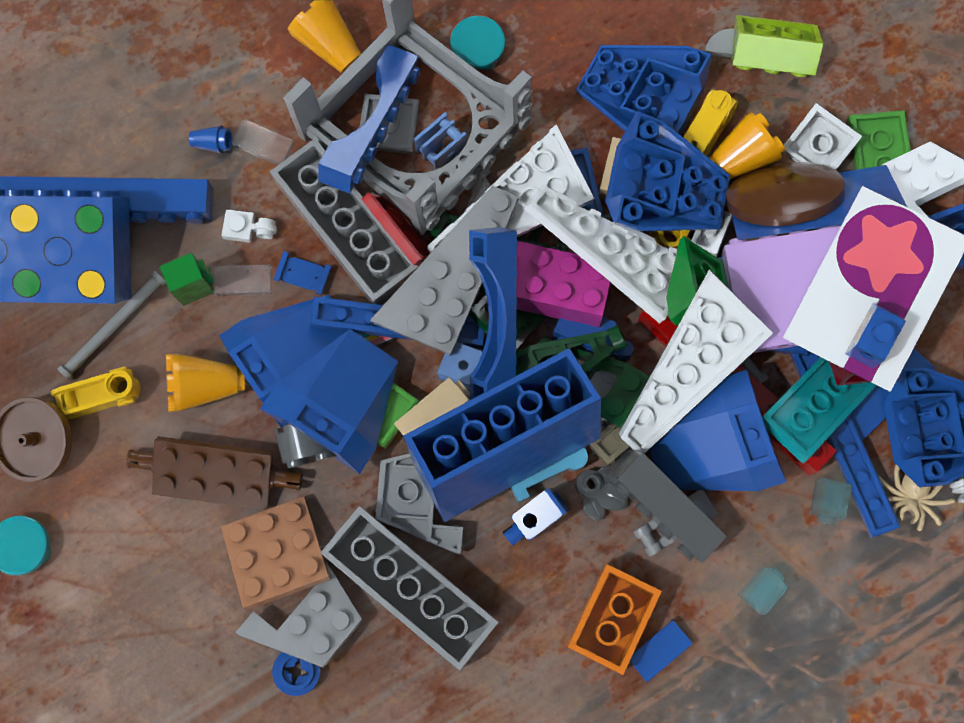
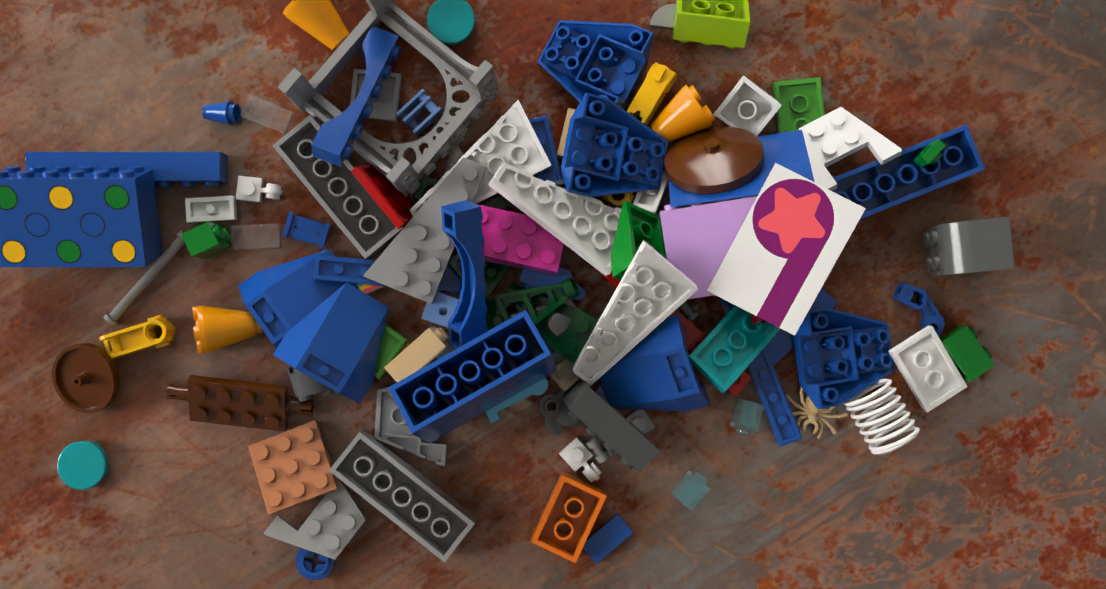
camera: 10 degrees left, 10 degrees up
torso [502,488,570,546] -> none
blue torso [845,303,906,369] -> none
none -> white plate [185,195,237,223]
none -> white plate [559,437,602,483]

